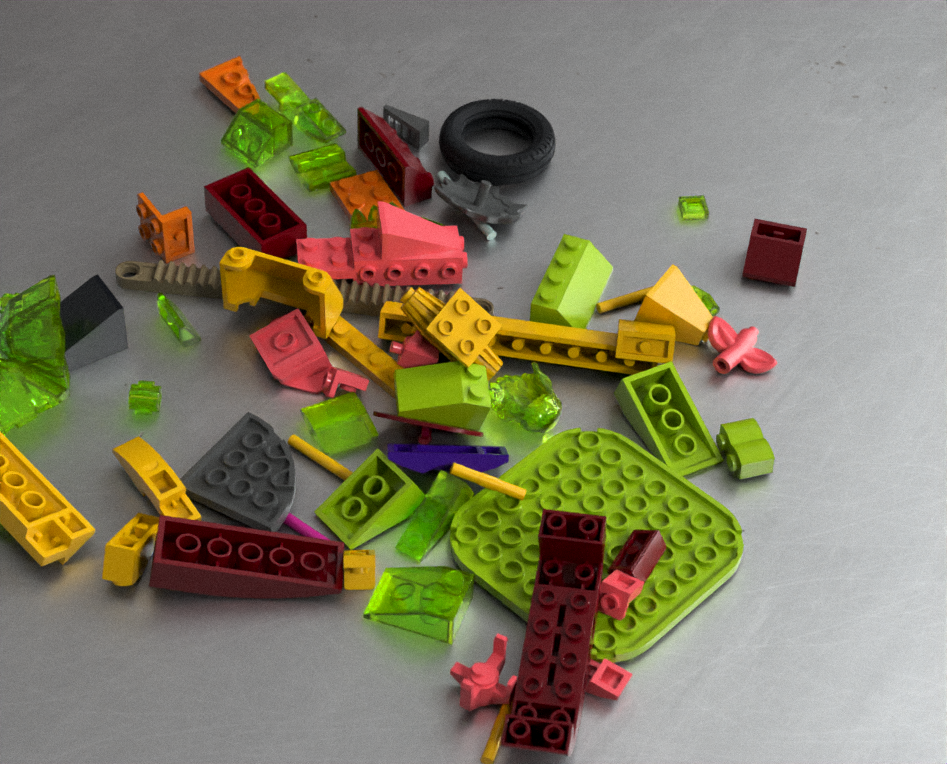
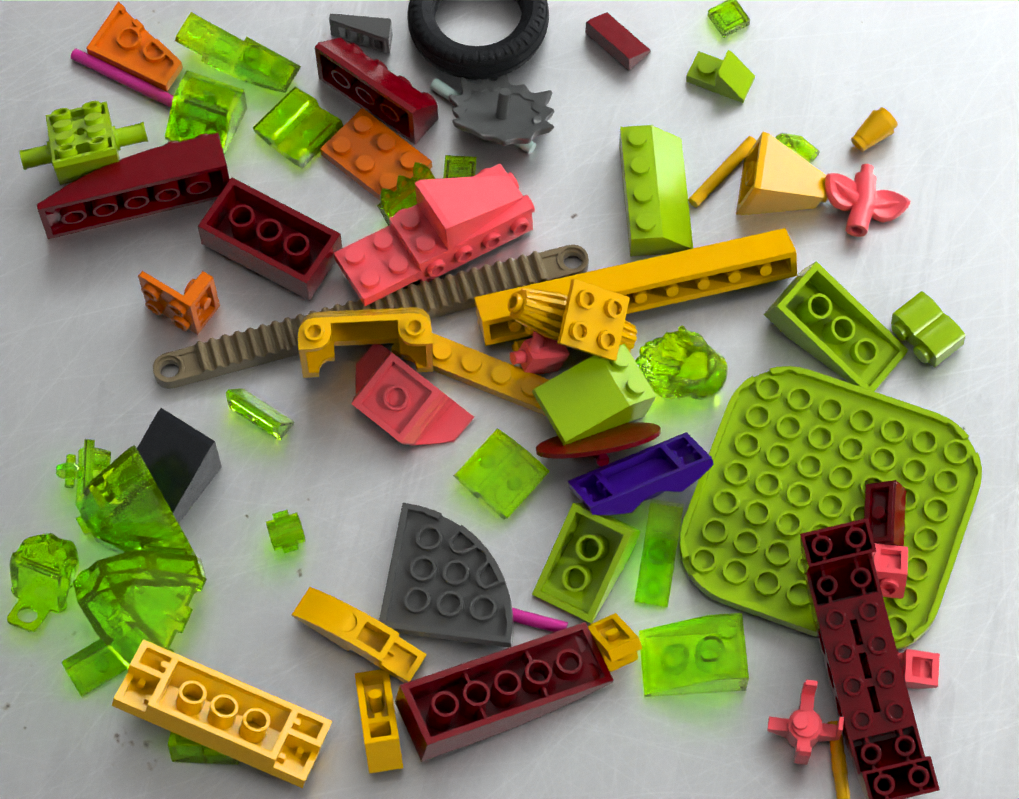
camera: 20 degrees left, 20 degrees up
yellow bar [288,434,353,481] -> none
coral bracket [321,366,369,398] -> none
yellow piece [449,462,526,501] -> none
yellow panel [615,319,676,363] -> none
dark red slope [742,219,807,287] -> none
none -> lime slope [19,101,148,185]
none -> dark red slope [36,133,230,239]
none -> dark pink bar [71,48,182,111]
none -> dark red slope [585,12,651,71]
none -> lime slope [686,50,755,103]
none -> yellow cone [851,107,898,152]

